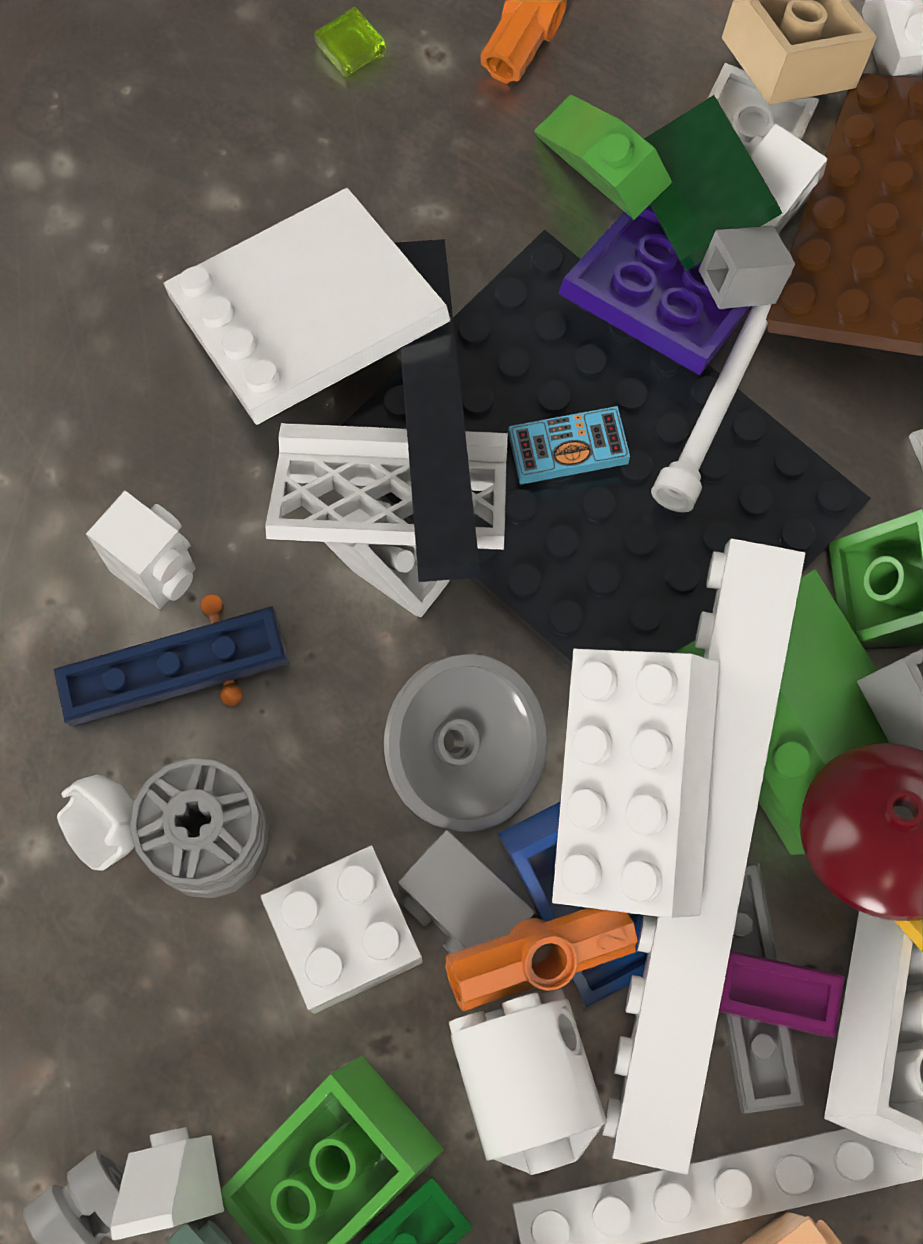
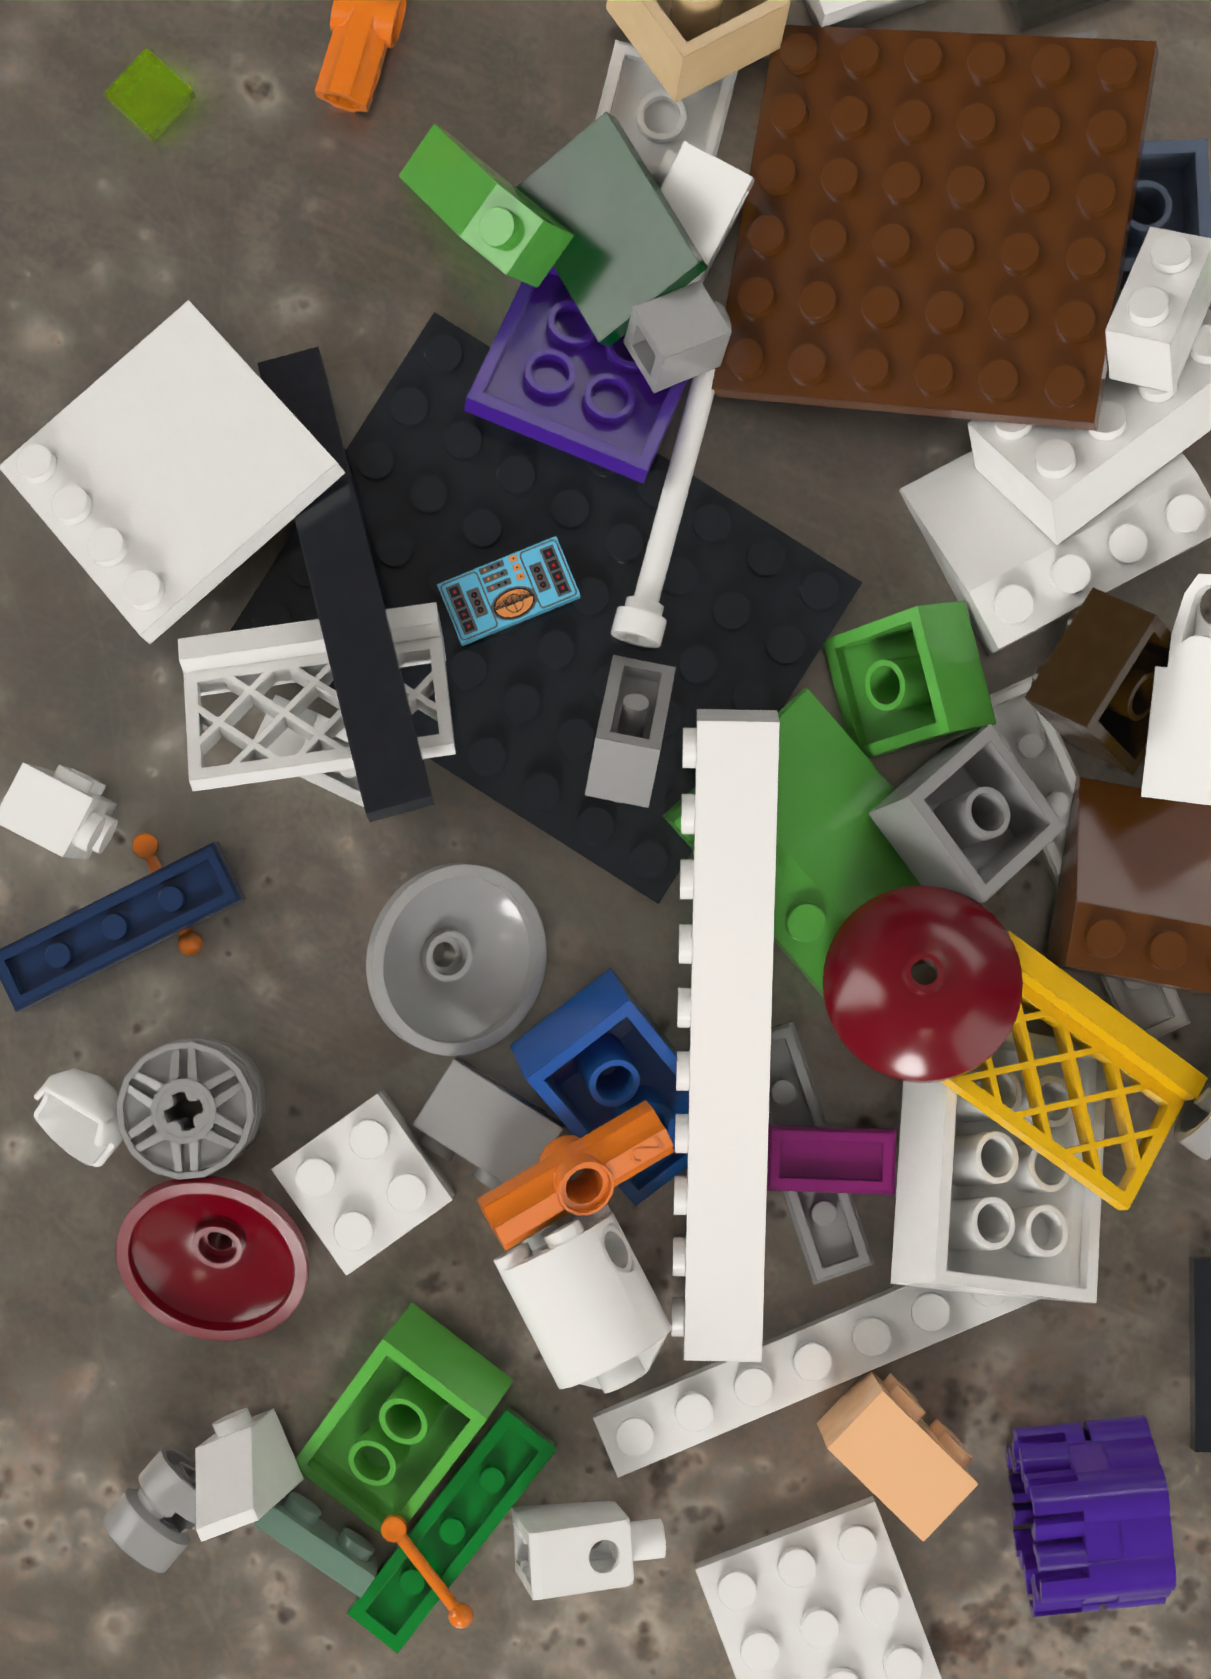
camera: 15 degrees left, 15 degrees up
white brick [552,649,719,918] -> none
none -> dark red dish [115,1176,310,1341]
none -> light grey slope [585,655,676,808]

